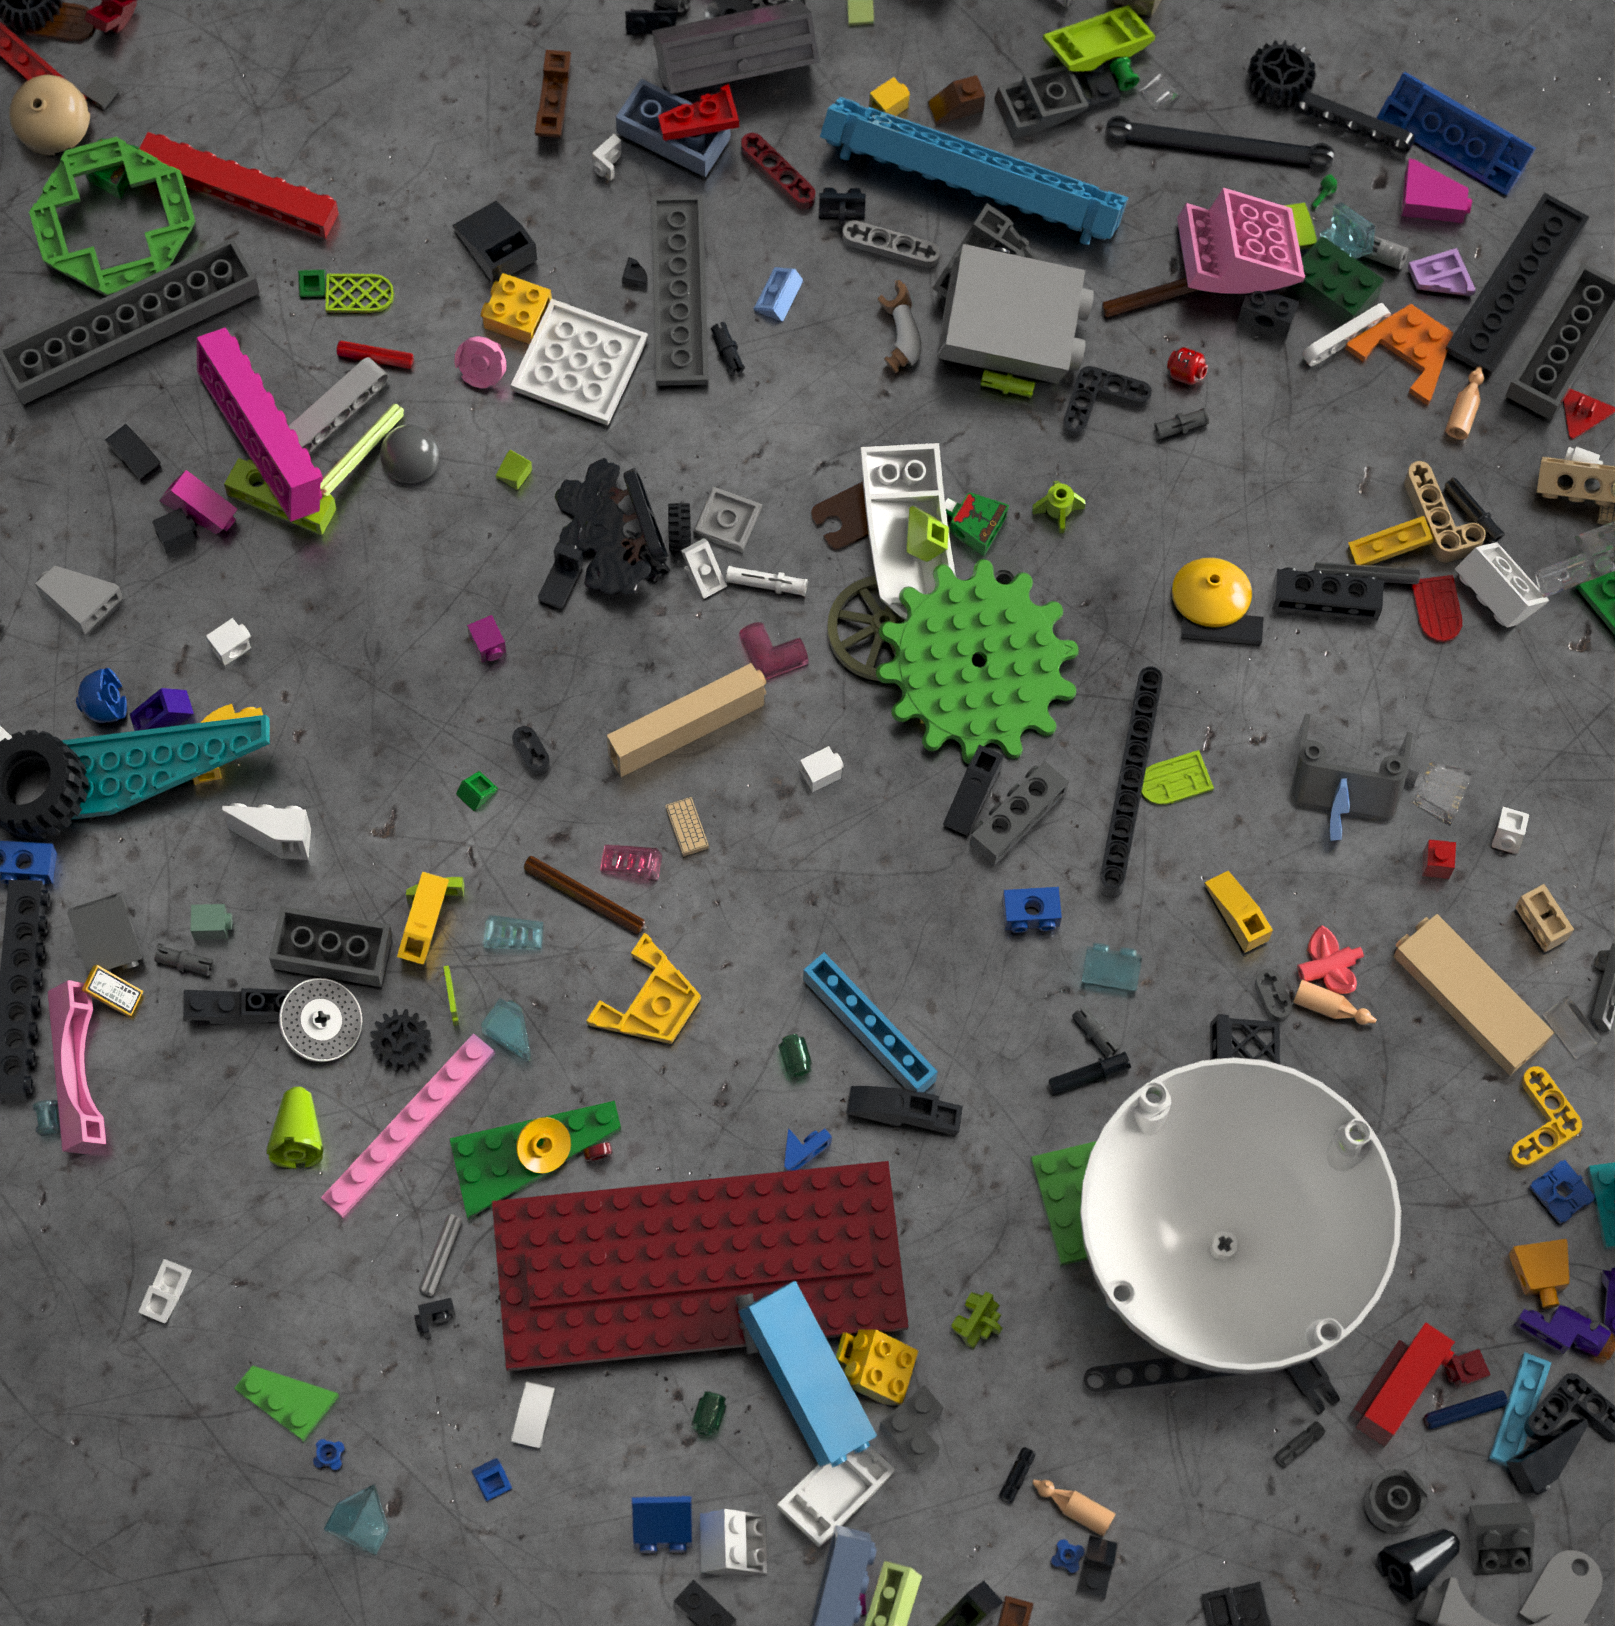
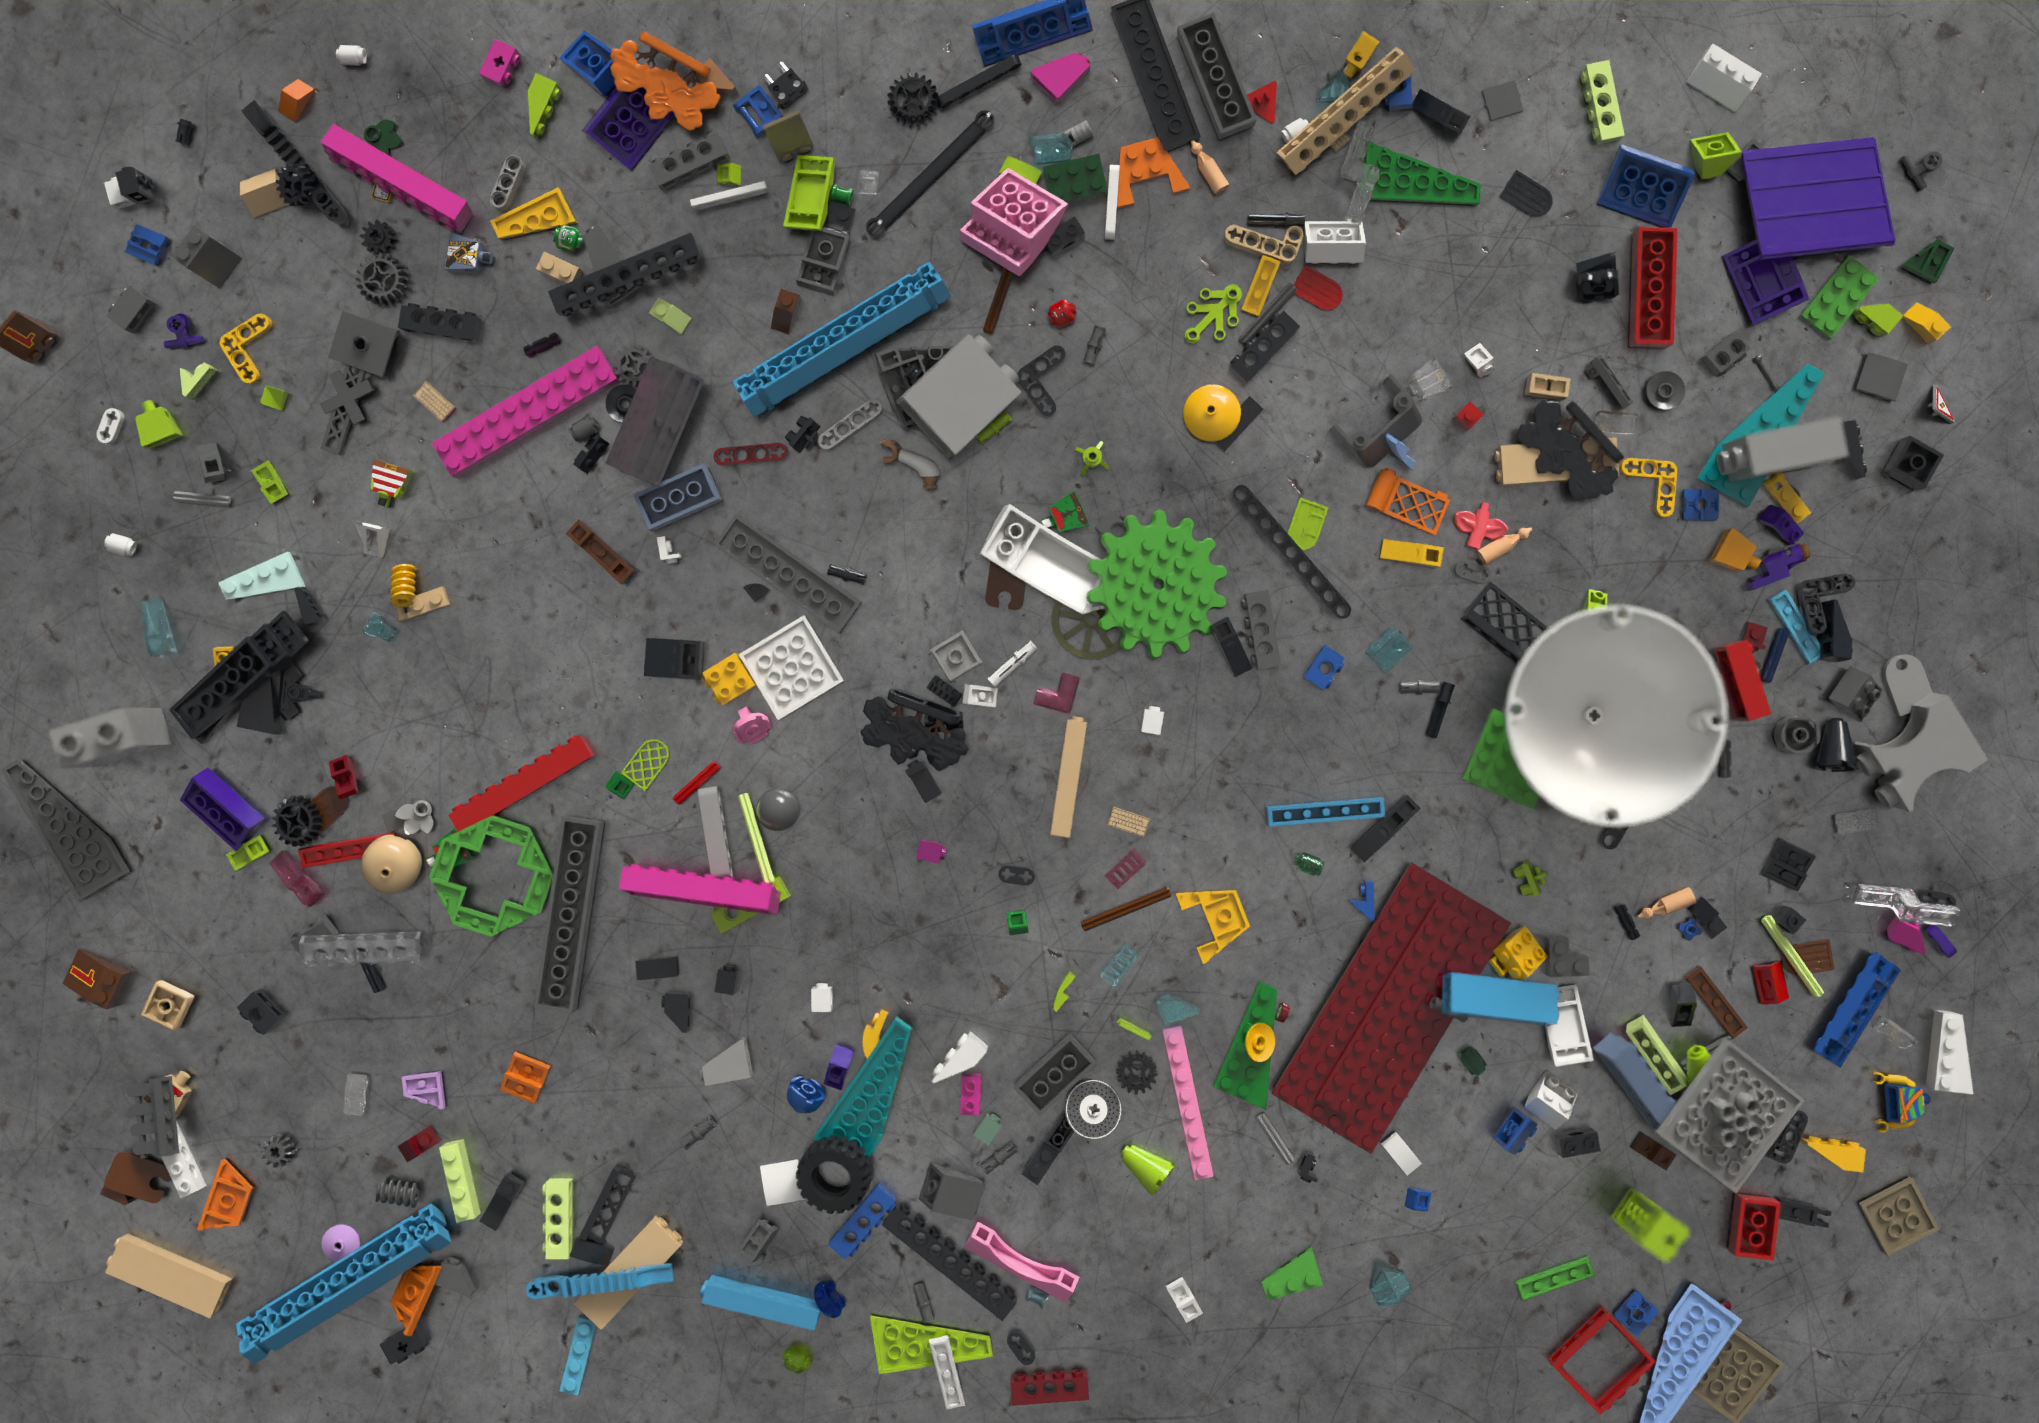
camera: 50 degrees left, 20 degrees up
tile [82,965,143,1016] -> none
dark pink slope [159,470,237,534] -> none
blue plate [313,1439,345,1470] -> none
yellow slope [397,872,449,965] -> none
lime slope [495,450,532,490] -> none
red wing [658,84,739,141] -> none
light blue slope [754,267,803,321] -> none
yellow brick [869,77,910,116] -> none
lime slope [906,506,949,562] -> none
green hand [1311,174,1337,209] -> none
lavender wing [1408,248,1476,296] -> none
none -> light grey plate [395,800,434,835]
none -> black slope [661,991,691,1033]
none -> dark pink brick [960,1072,982,1115]
none -> lime plant [1184,284,1242,344]
none -> orange piece [1366,468,1451,536]
none -> black plant [1518,399,1624,499]

